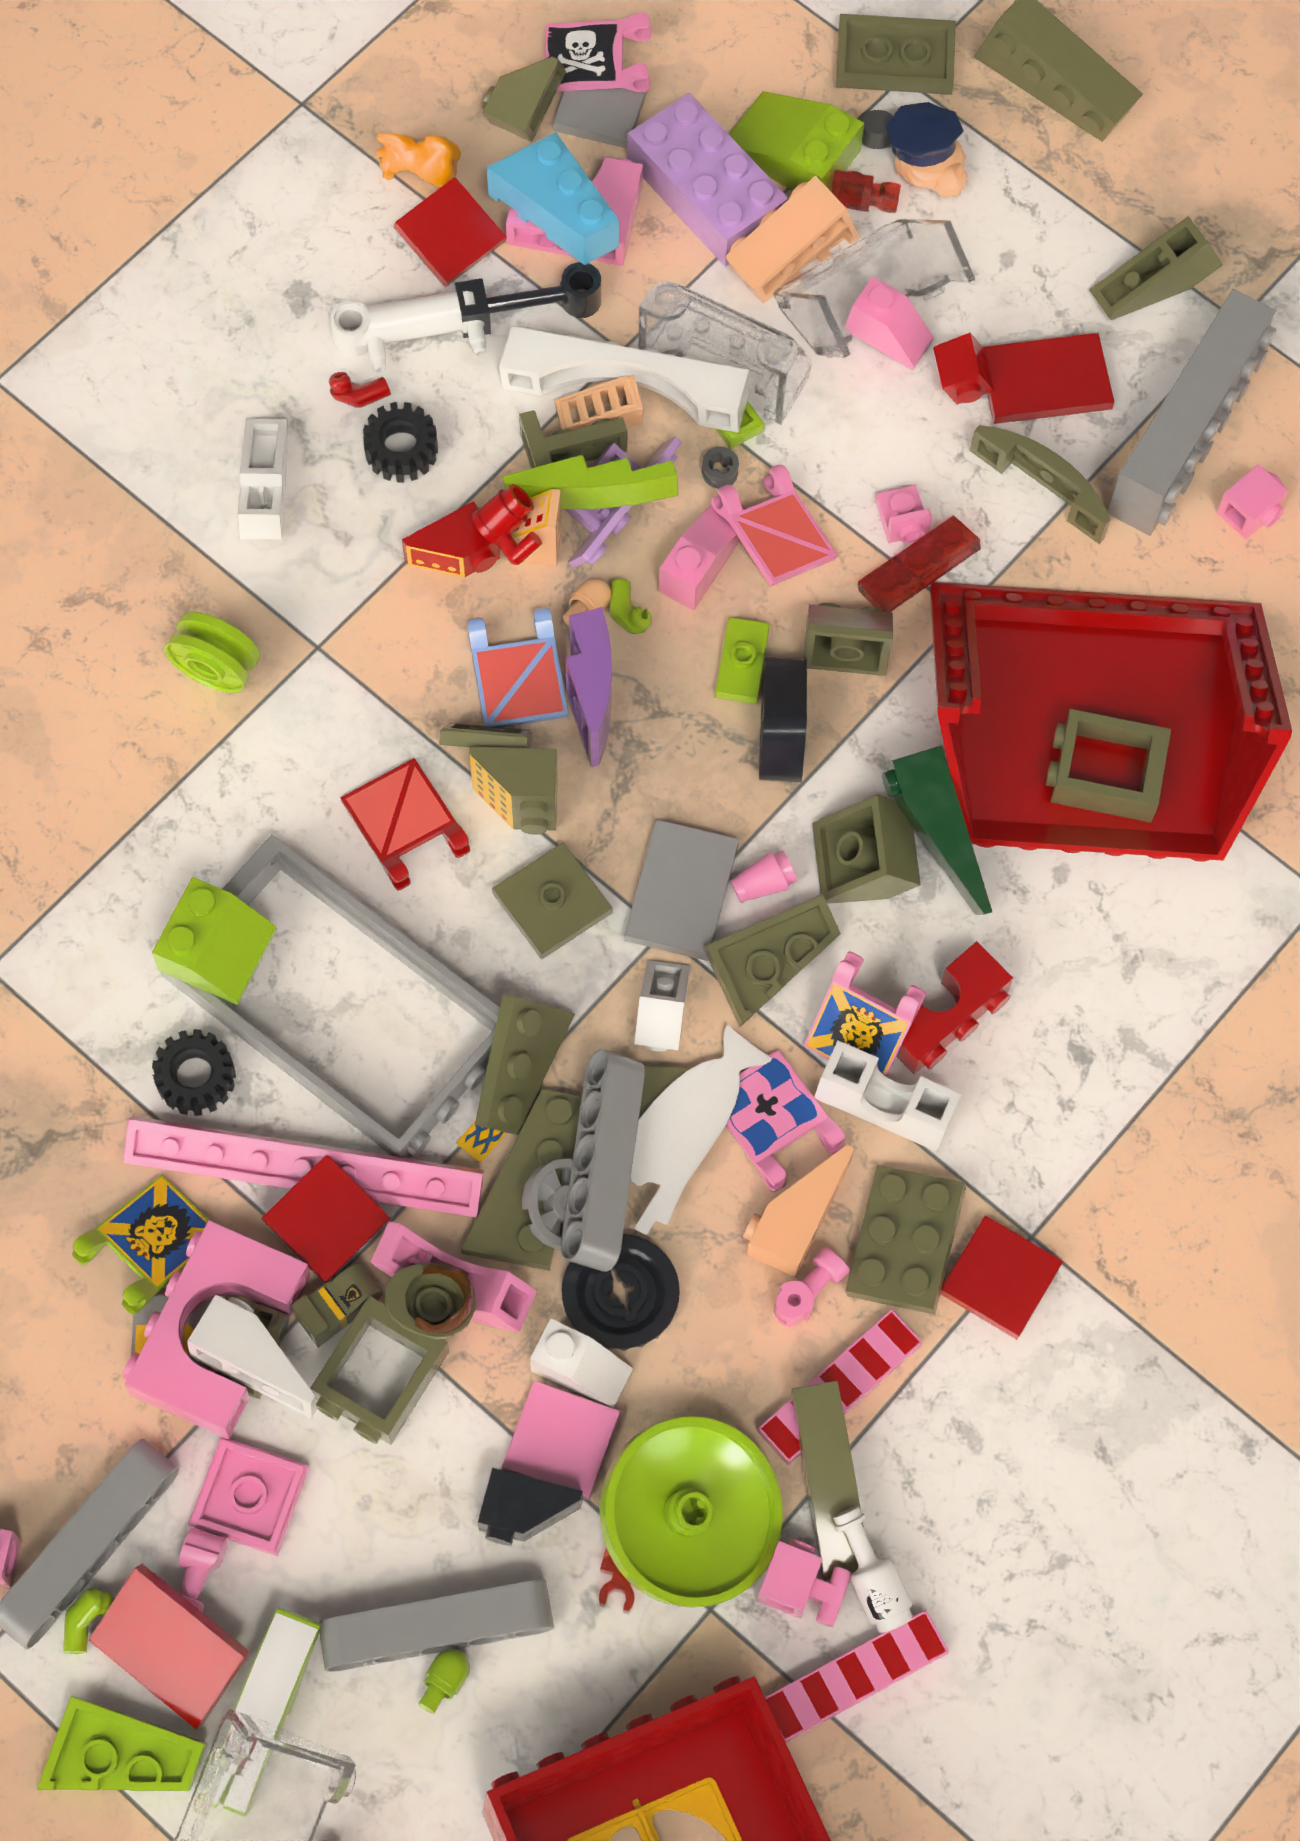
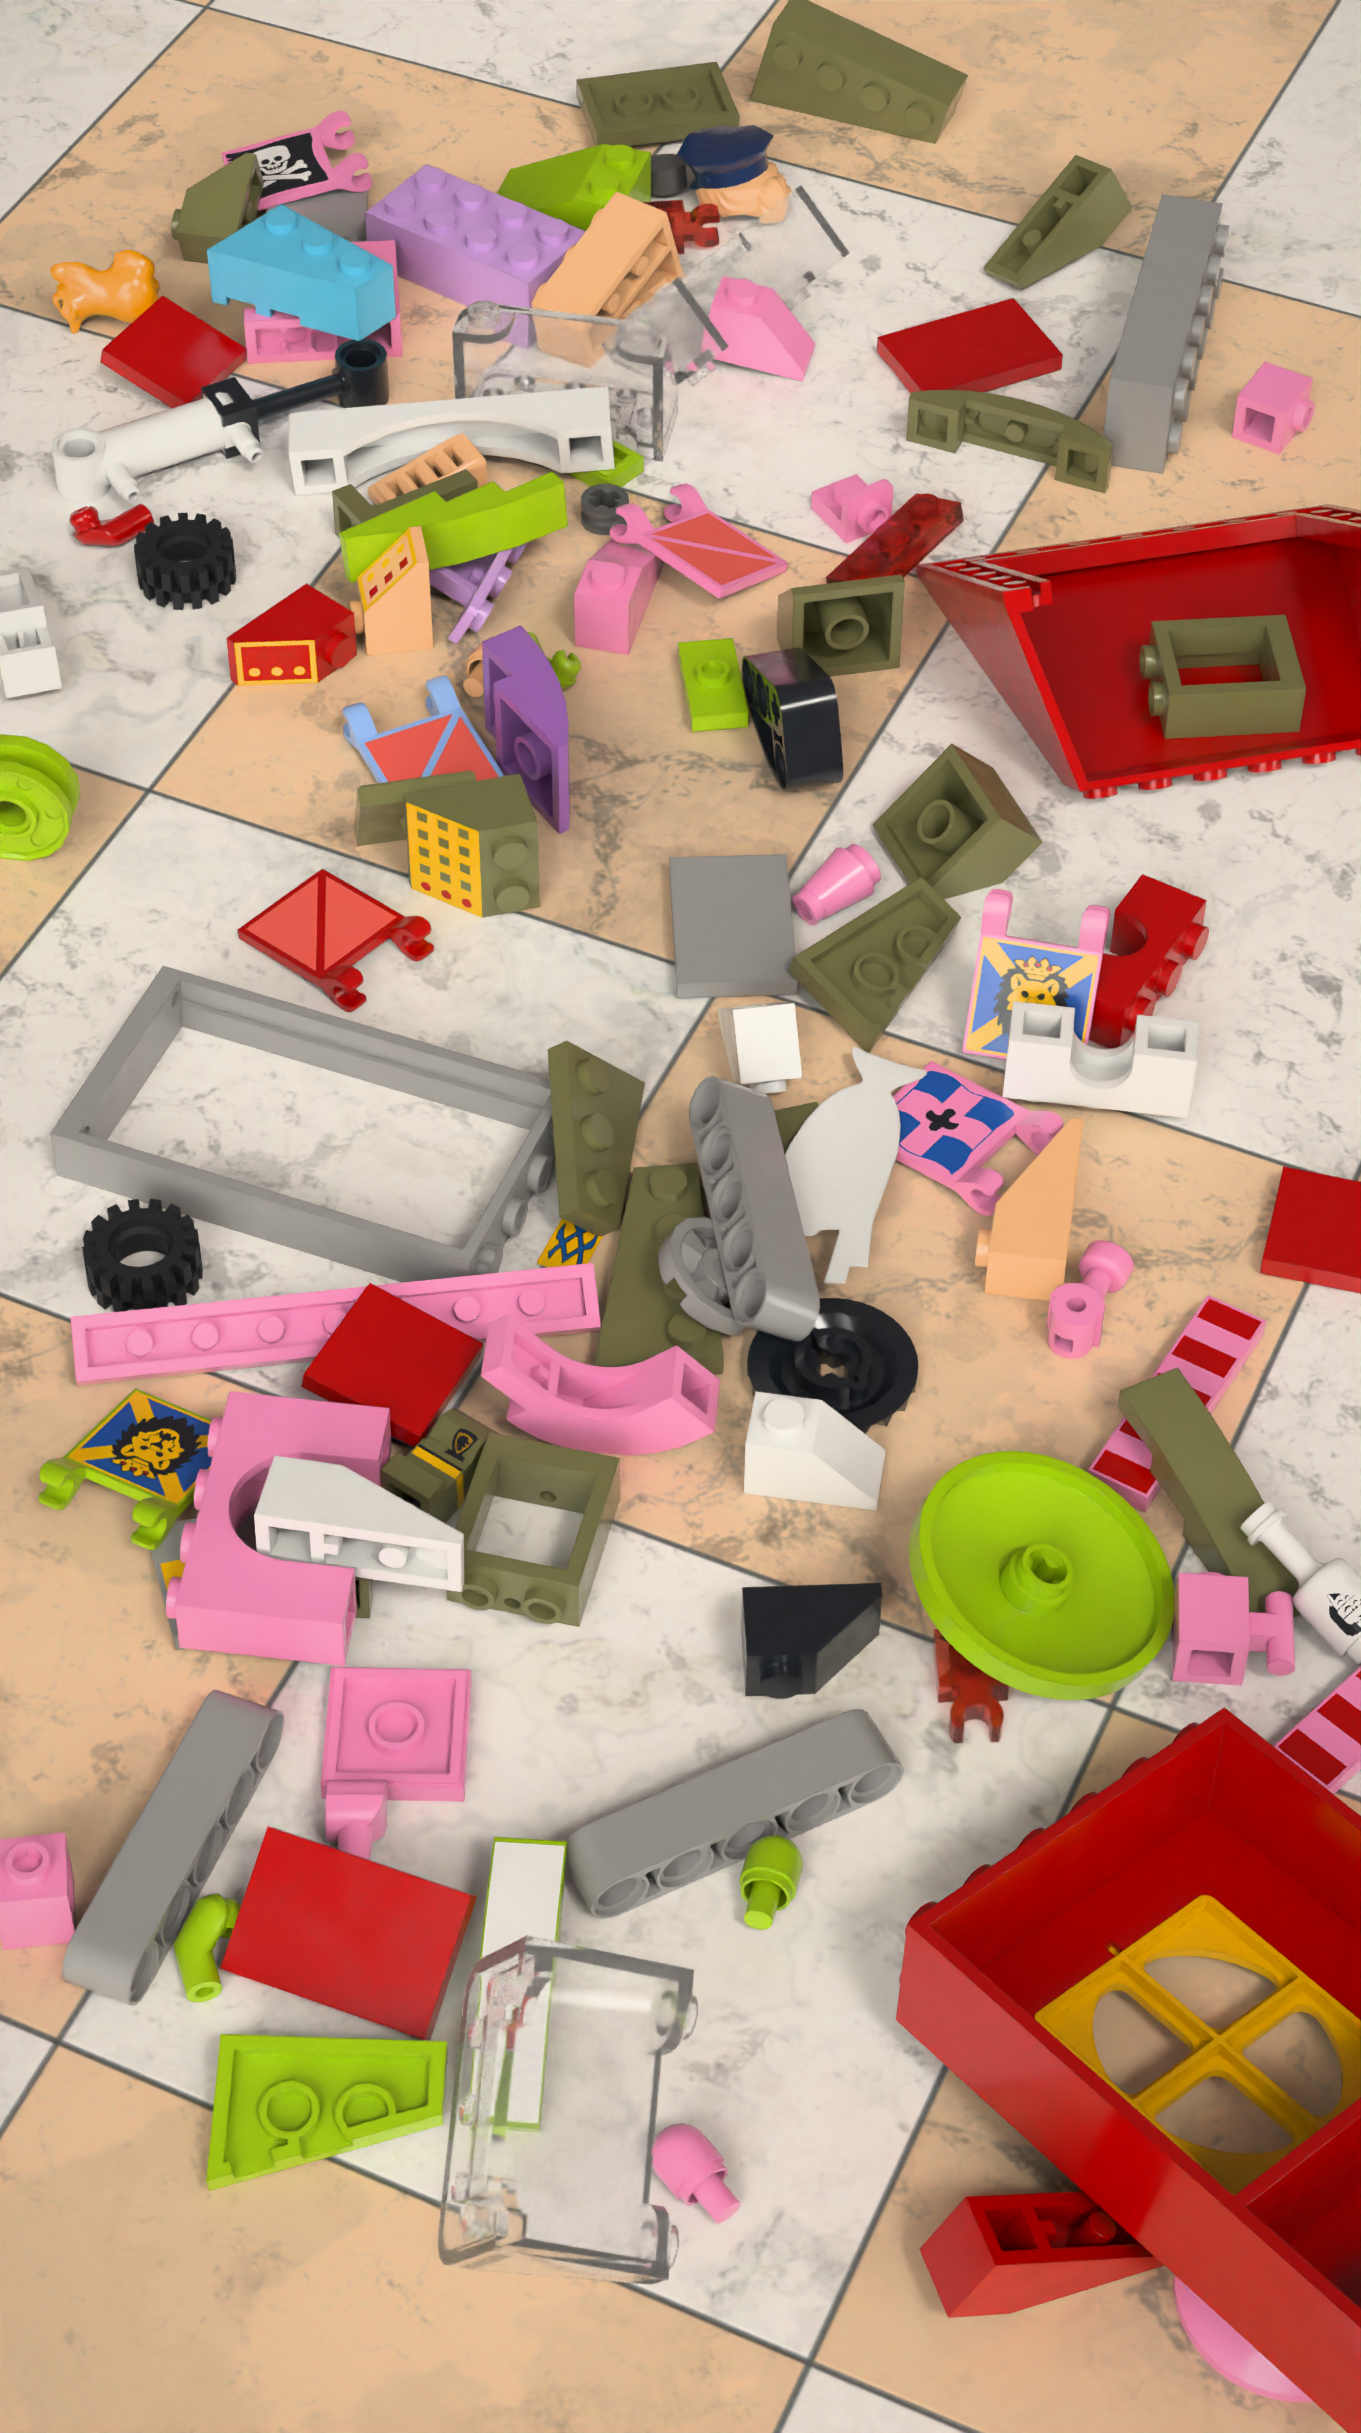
camera: 15 degrees left, 20 degrees down
lime slope [152,877,277,1005] -> none
olive piece [384,1263,477,1340] -> none
red piece [472,484,542,565] -> none
olive plate [492,843,613,960] -> none
bright pink tile [502,1381,620,1501] -> none
olive plate [845,1165,966,1315] -> none
dark green wedge [882,745,992,915] -> none
red brick [933,332,994,405] -> none

